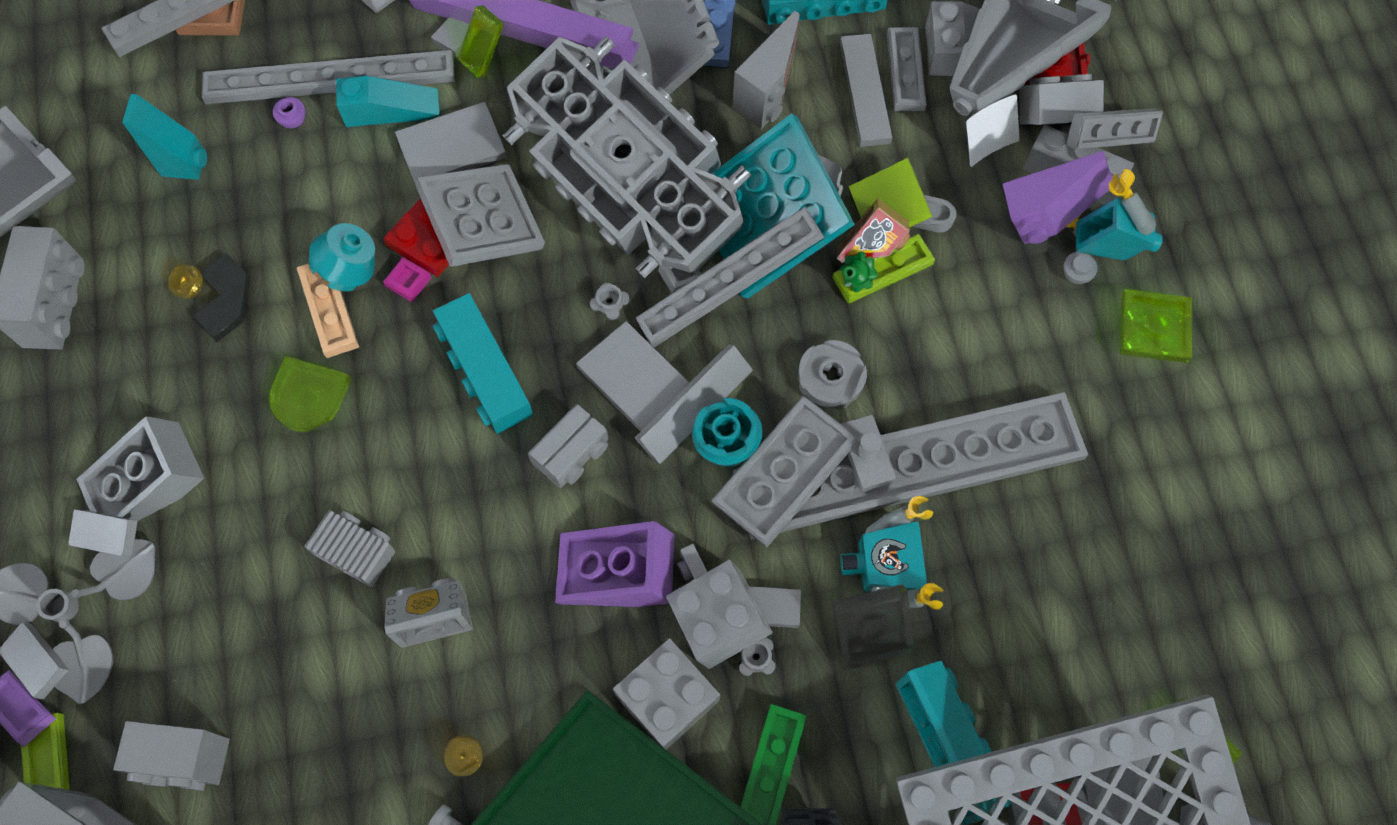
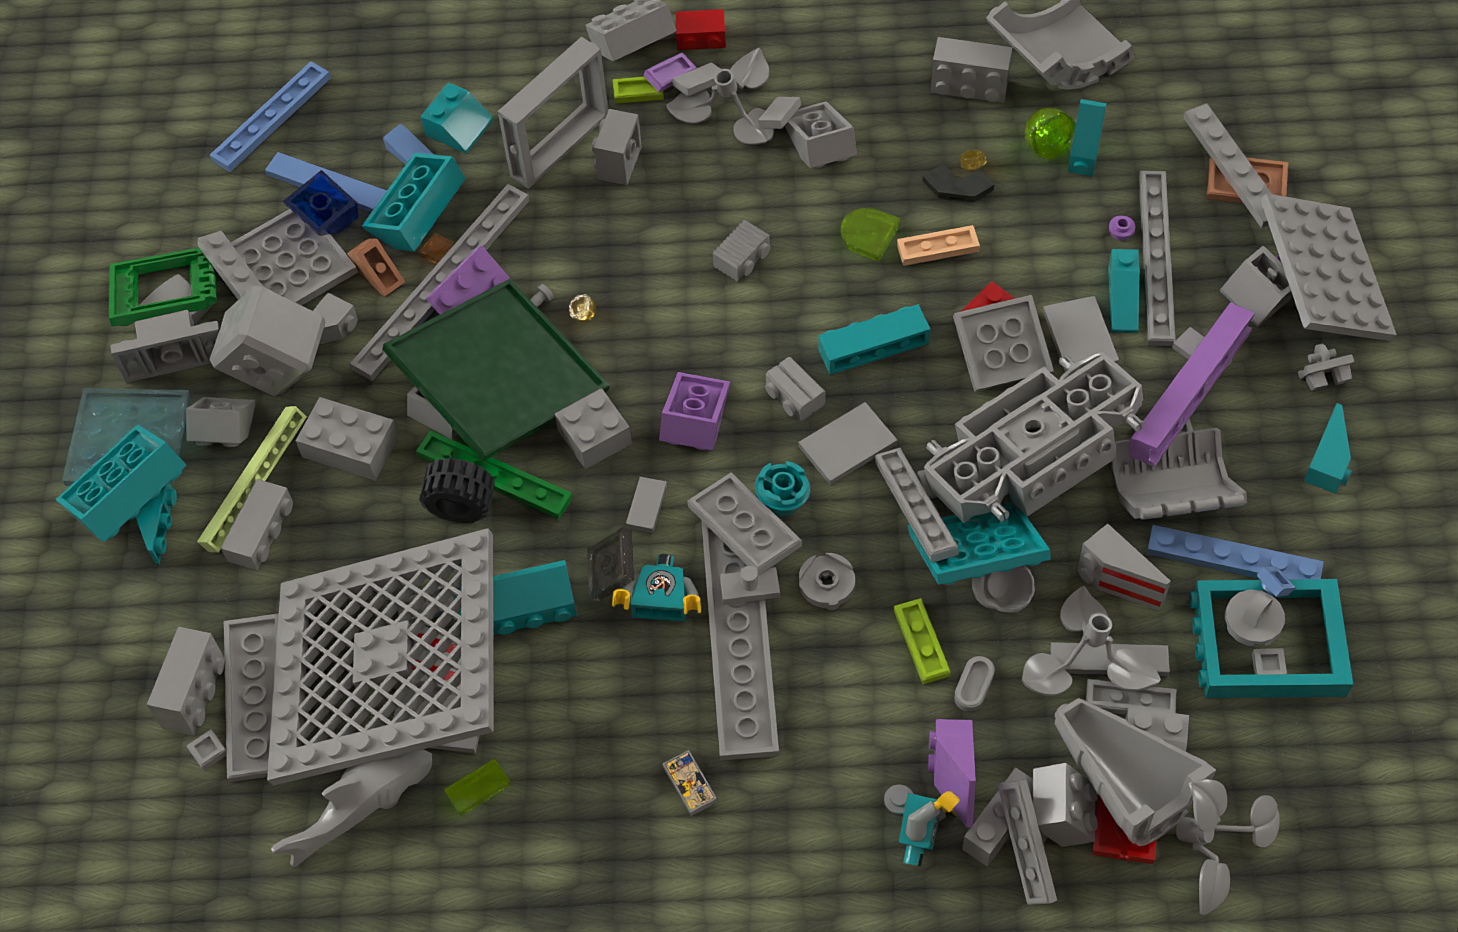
camera: 105 degrees right, 10 degrees down
teal cone [308,223,375,291] -> none
dark pink tile [383,257,432,303] -> none
light grey slope [384,578,473,648] -> none
clear neon green tile [458,5,504,78] -> none
light grey plate [590,283,629,320] -> none
light grey tile [635,344,752,464] -> none
light grey brick [666,559,773,669] -> none
light grey plate [677,544,707,583] -> none
light grey plate [739,638,775,676] -> none
slope [836,198,910,262] -> none
green plant [840,251,878,292] -> none
lime tile [849,158,933,227] -> none
white sticker [966,94,1019,167] -> none
clear neon green plate [1120,289,1192,363] -> none
none -> tile [663,750,717,816]
none -> light grey plant [1022,586,1161,696]
none -> clear neon green cylinder [1024,107,1076,159]

